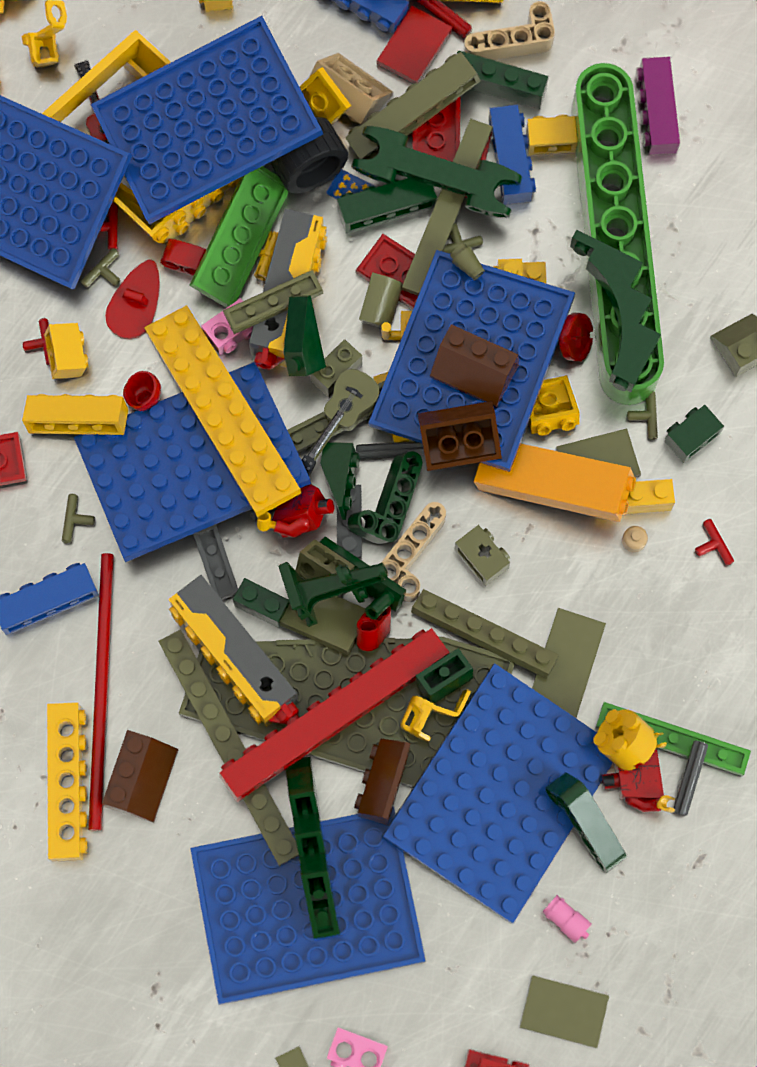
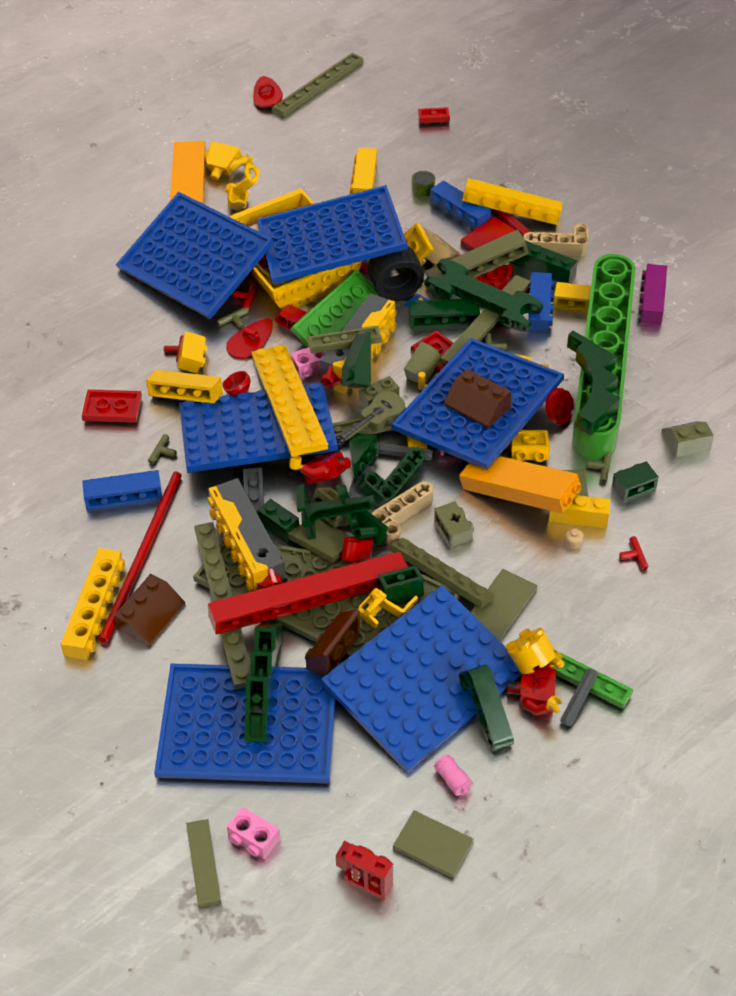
camera: 15 degrees right, 25 degrees down
reddish brown slope [418,401,502,471] -> none
olive cone [450,243,485,280] -> none

